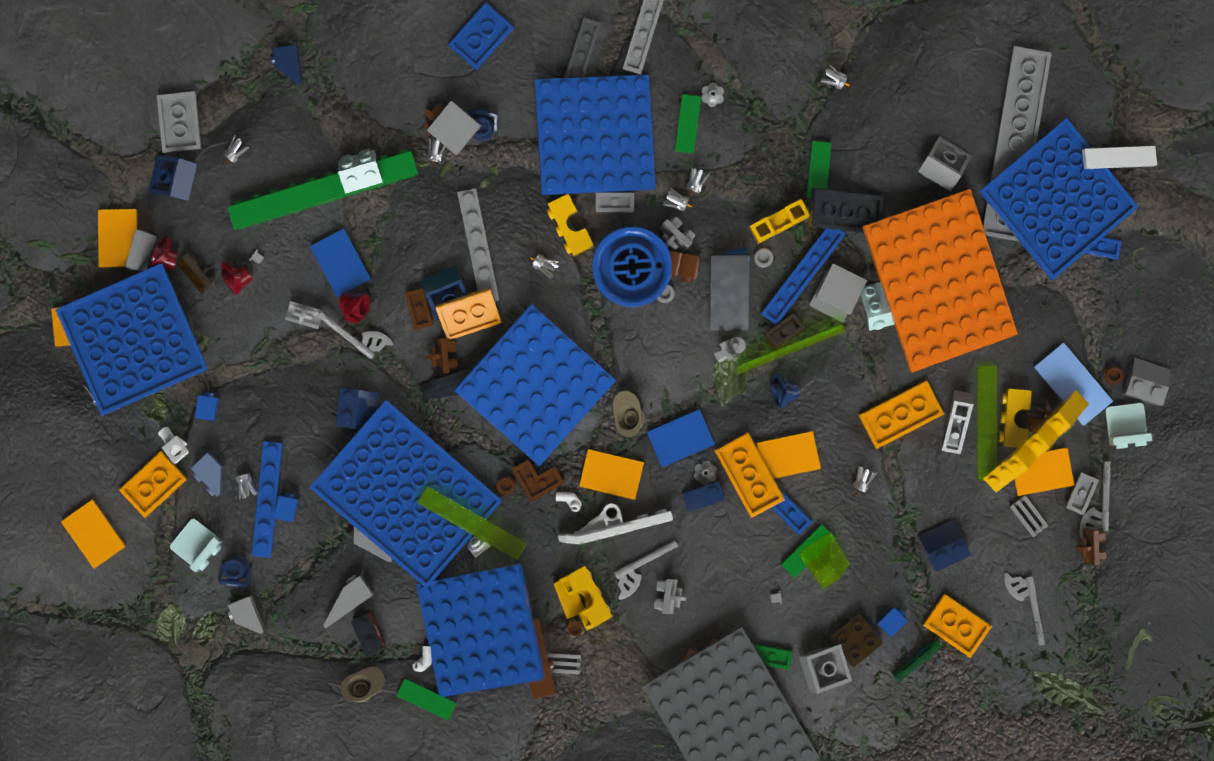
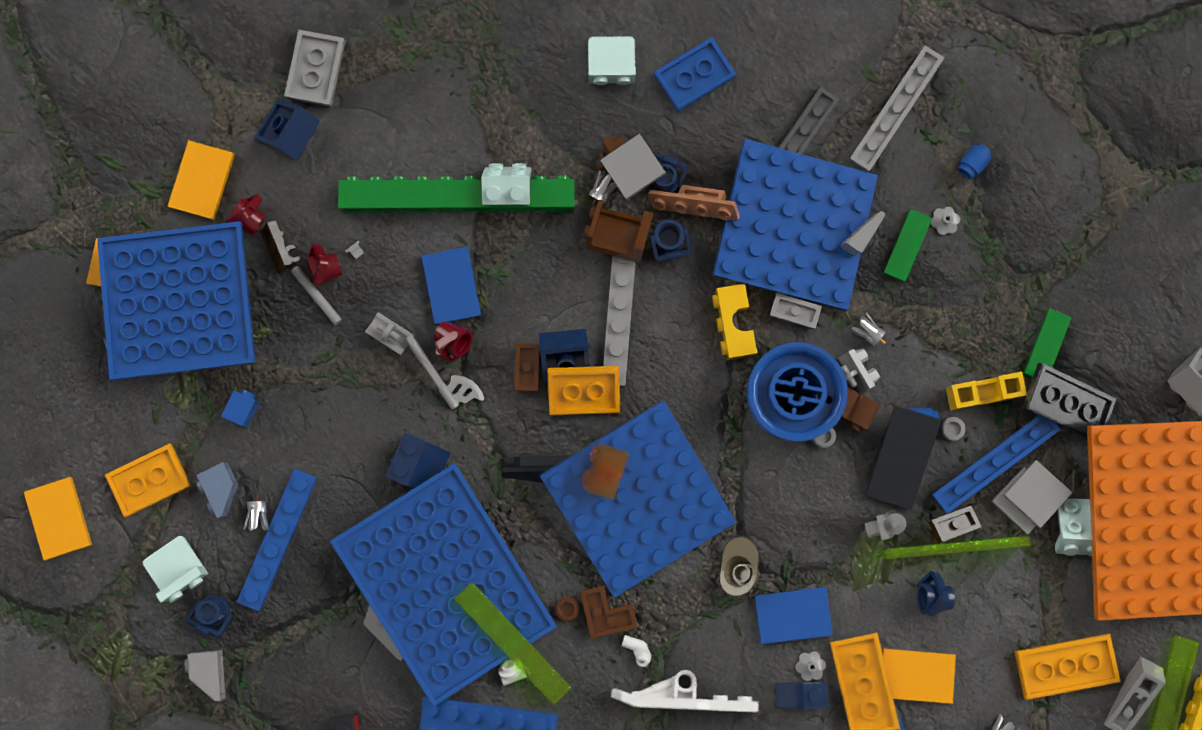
camera: 10 degrees right, 5 degrees down
light grey tile [126,230,157,272] -> none
white bracket [158,427,189,464] -> none
flat silver piece [223,135,250,163] -> none
dark blue slope [271,45,303,86] -> none
blue brick [274,493,300,522] -> none
light grey slope [323,575,374,628] -> none
reddish brown hips [426,338,458,374] -> none
flat silver piece [530,254,560,279] -> none
light orange tile [579,449,644,500] -> none
flat silver piece [686,166,710,196] -> none
flat silver piece [821,64,850,90] -> none
none -> light grey bar [291,266,342,325]
none -> clear orange brick [581,442,629,500]
none -> reddish brown panel [583,199,653,263]
none -> light aqua bracket [588,37,636,85]
none -> nougat bracket [648,185,740,221]
none -> dark blue piece [650,220,691,261]
none -> light grey slope [840,211,885,256]
none -> blue brick [957,144,992,180]

